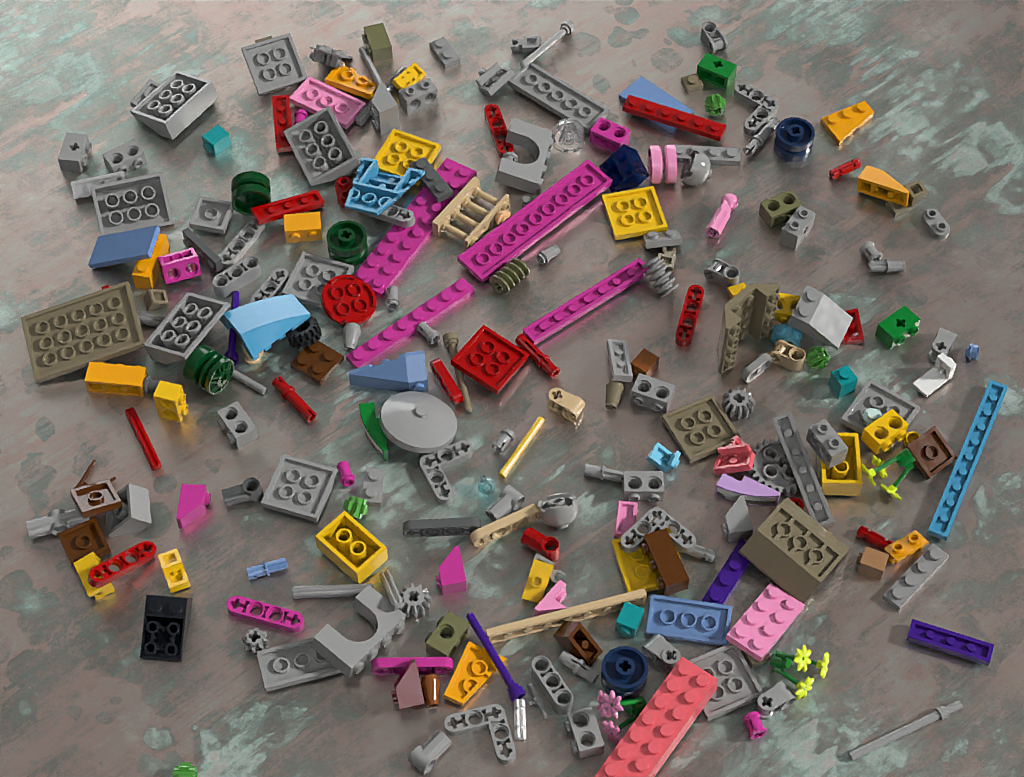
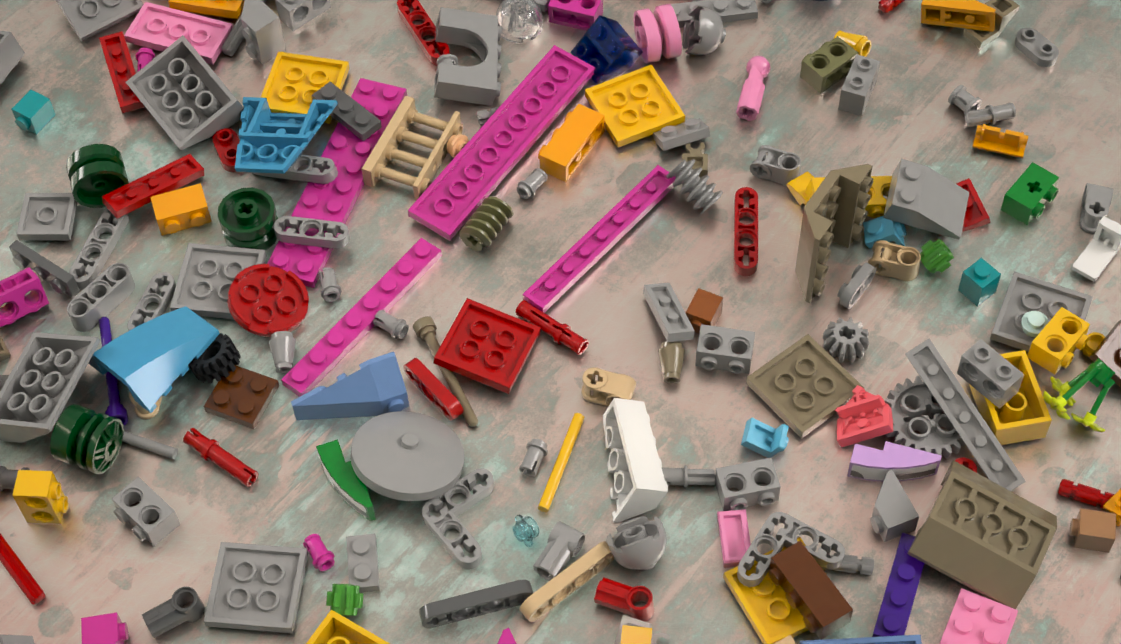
camera: 10 degrees left, 0 degrees up
none -> light grey beam [274,216,350,249]
none -> light orange brick [538,104,605,182]
none -> white wedge [603,398,668,523]
none -> yellow cone [834,30,872,57]
none -> light orange hinge [972,123,1028,158]

